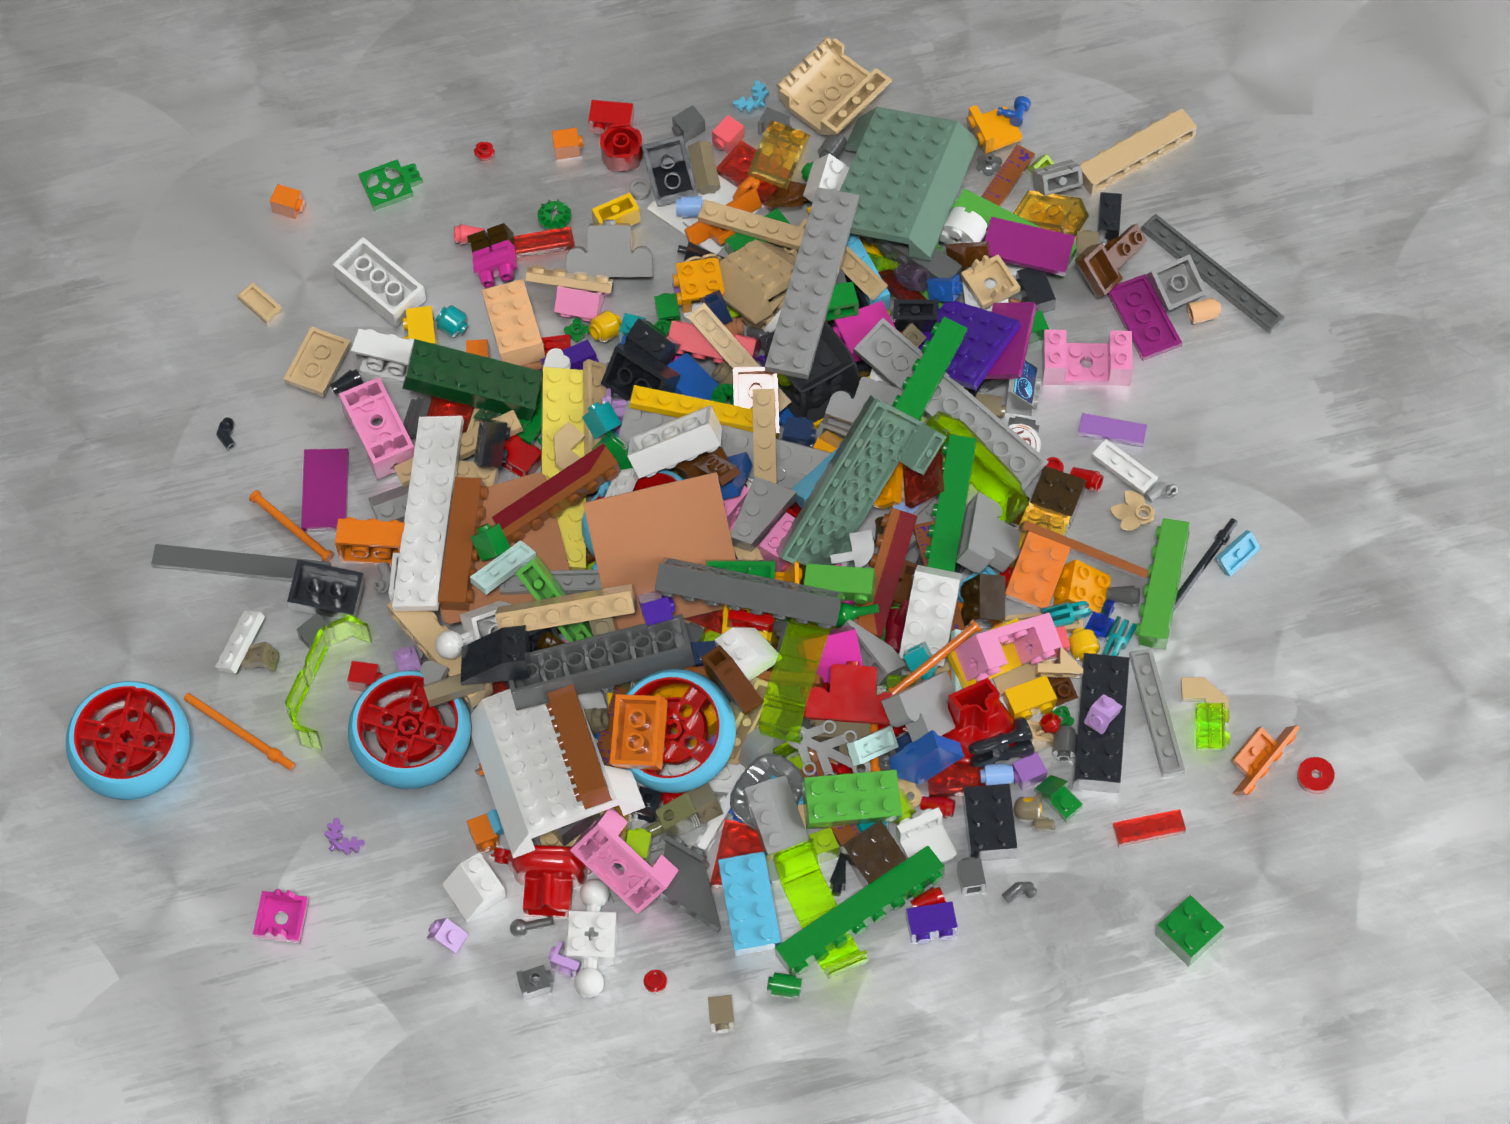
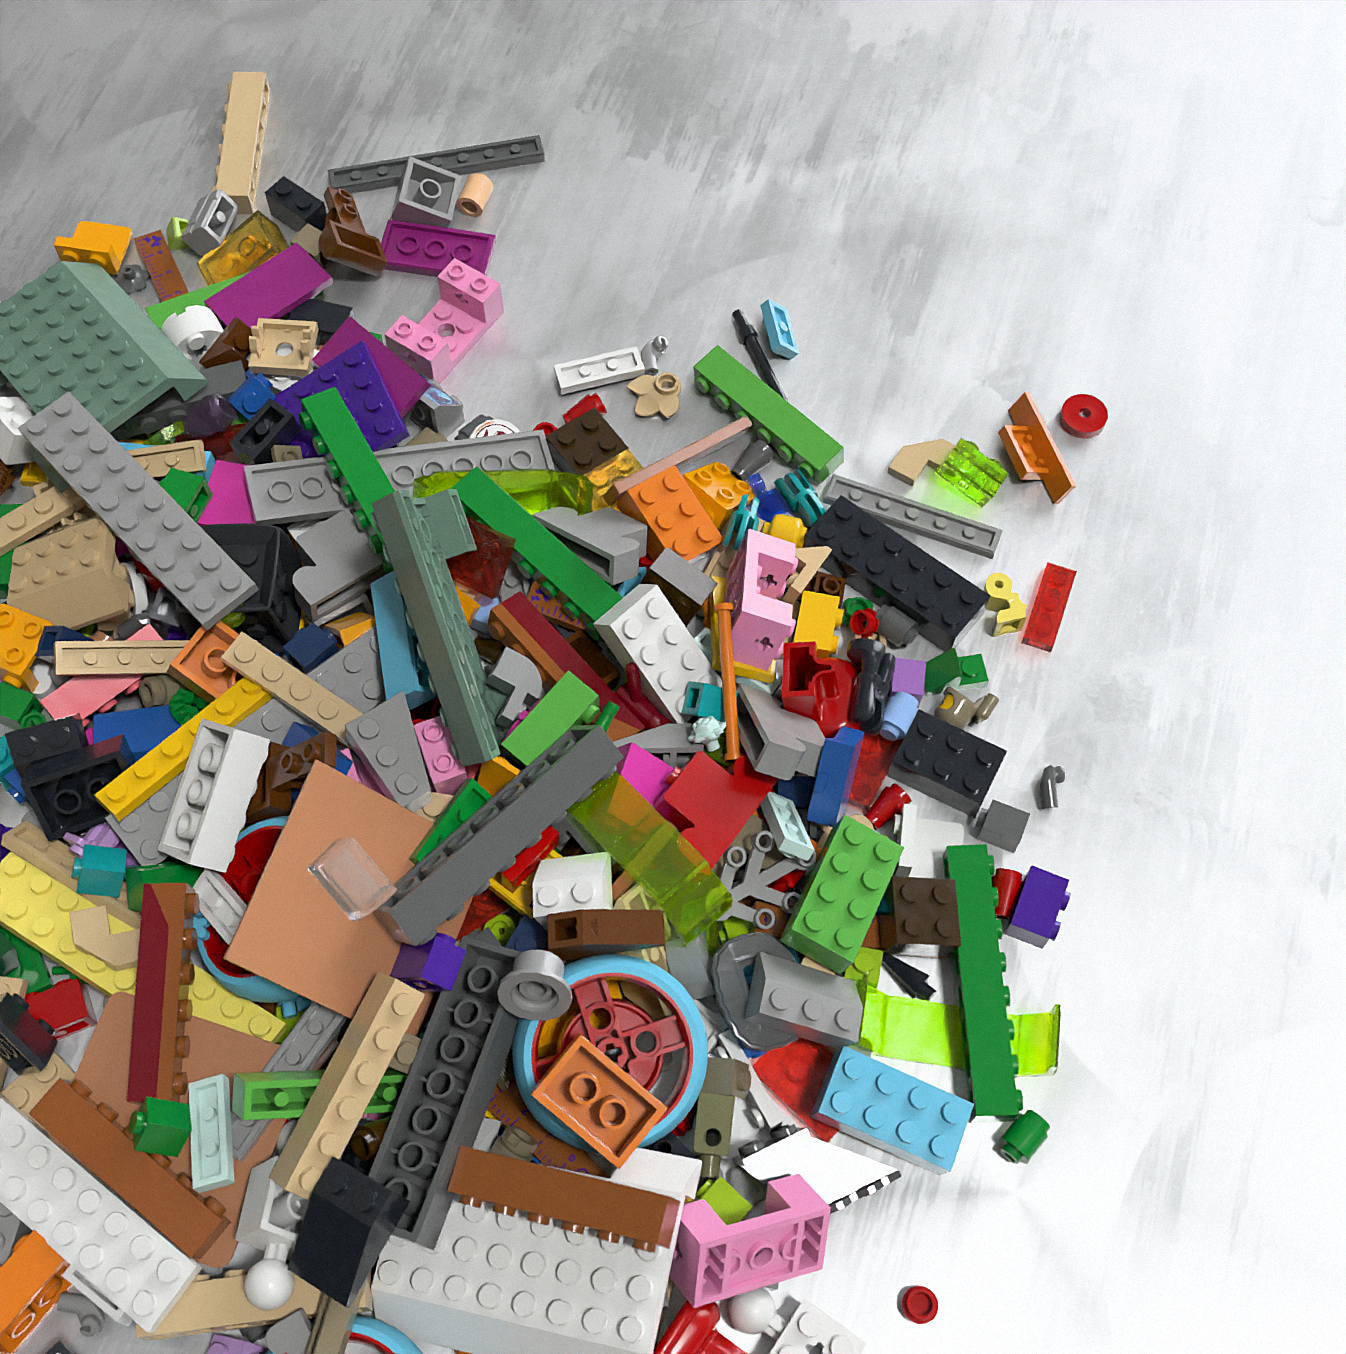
camera: 60 degrees left, 0 degrees up
dark tan brick [708,995,734,1034] -> none
blue piece [997,96,1031,127] -> none
medium lavender tile [1078,413,1147,447] -> none
lavender bracket [1084,694,1123,734] -> none
green brick [1155,895,1224,967] -> none
none -> clear brick [307,836,397,922]
none -> light grey piece [497,950,572,1020]
none -> light aqua plant [688,716,726,752]
none -> light yellow leg [983,573,1027,637]

